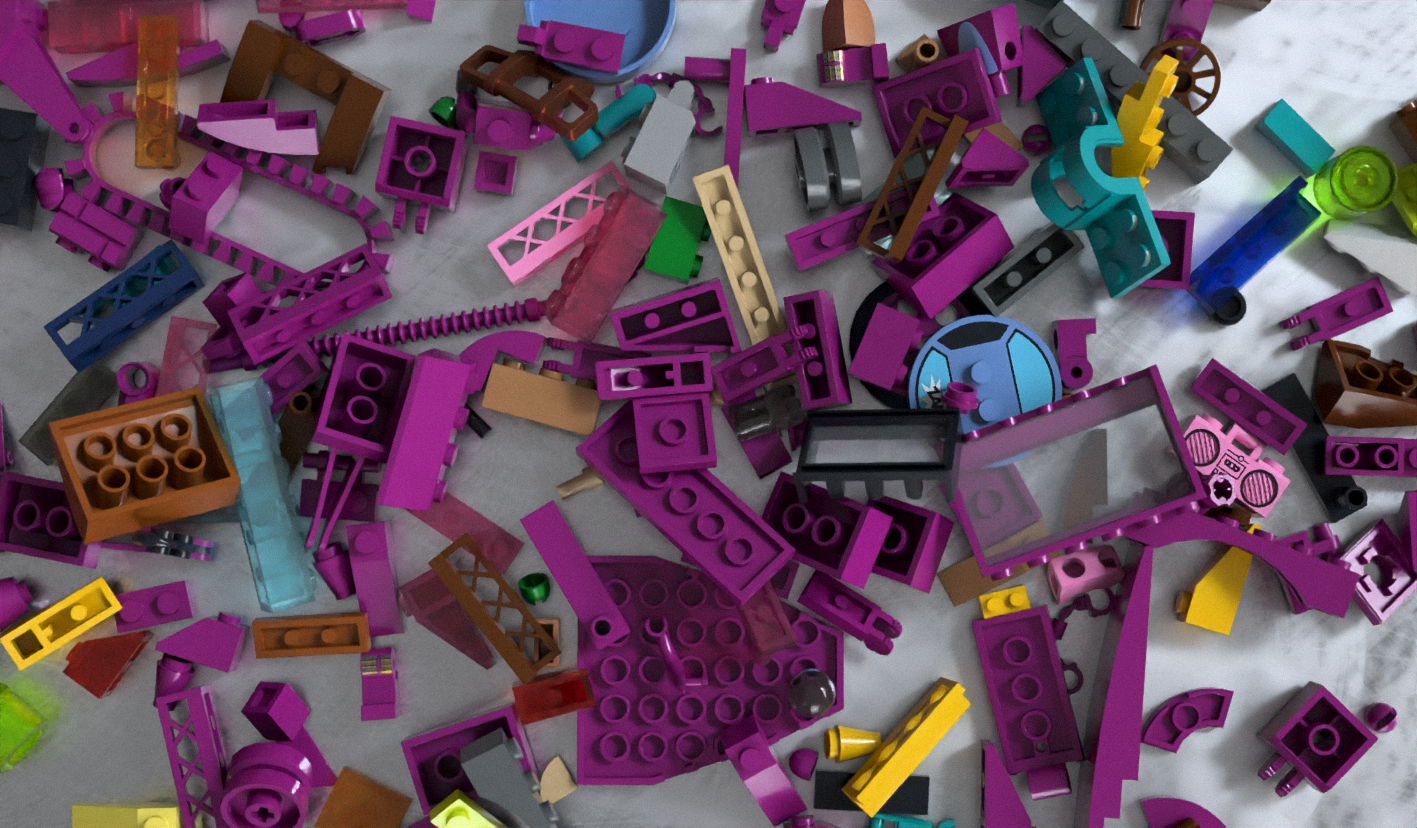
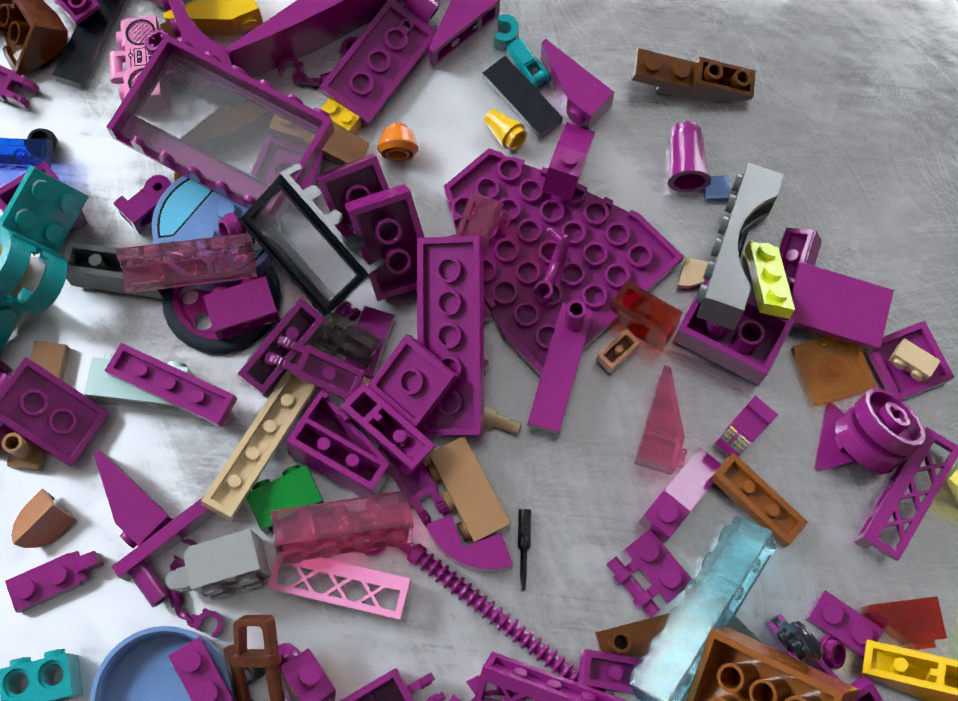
camera: 130 degrees left, 15 degrees down
magenta cone [153,653,195,711] -> none
magenta slope [155,611,250,673] -> none
magenta panel [241,681,310,742] -> none
magenta slope [304,333,416,553] -> none
magenta cone [312,541,356,600] -> none
magenta slope [375,348,480,511] -> none
clear pink piece [378,490,525,575] -> none
reddish brown fence [428,532,562,685] -> none
magenta plate [474,151,518,196] -> none
green hinge [518,573,550,605] -> none
teal piece [559,84,657,164] -> none
clear smoke piece [787,668,836,718] -> none
magenta hinge [789,748,819,781] -> none
dark grey wheel [793,120,862,212] -> none
magenta hinge [797,570,903,656] -> none
magenta leg [816,43,889,88] -> none
yellow fence [841,677,972,818] -> none
reddish brown fence [855,106,969,265] -> none
magenta slope [871,192,1014,319] -> none
magenta slope [945,128,1030,188] -> none
magenta hinge [1020,124,1052,156] -> none
bright pink leg [1046,545,1125,605] -> none
magenta plate [1189,358,1308,455] -> none
none -> clear pink fence [116,233,258,293]
none -> orange cone [377,123,419,161]
none -> magenta plate [819,635,846,670]

